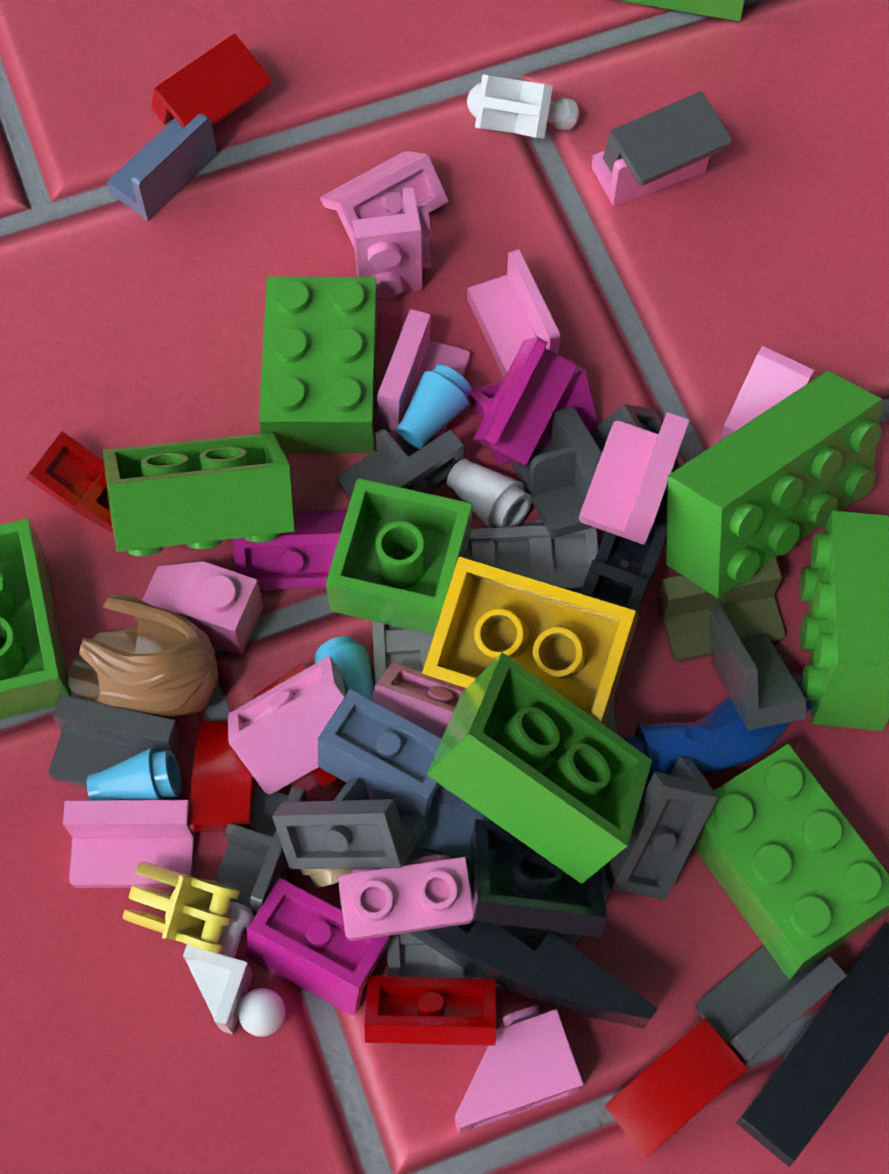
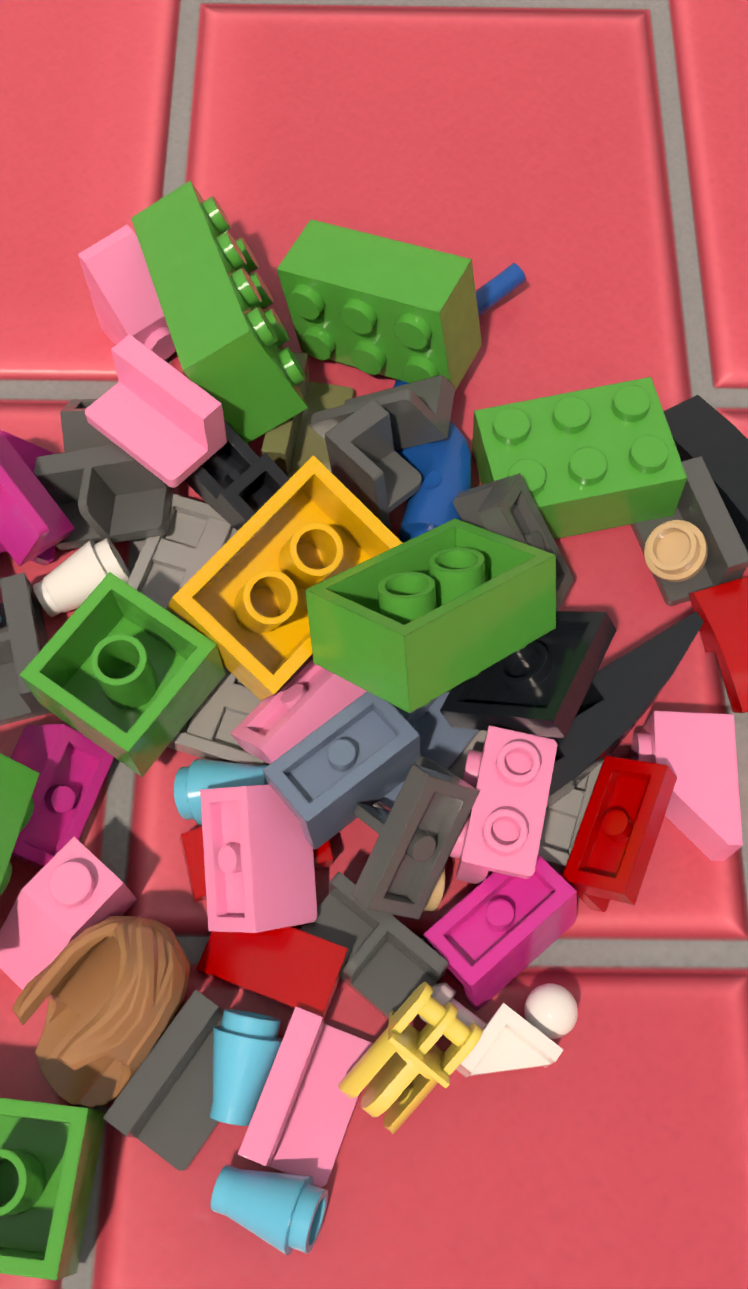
camera: 70 degrees left, 0 degrees up
none -> medium azure cone [210,1165,328,1255]
none -> dark grey panel [324,399,422,532]
none -> tan plate [644,520,708,582]

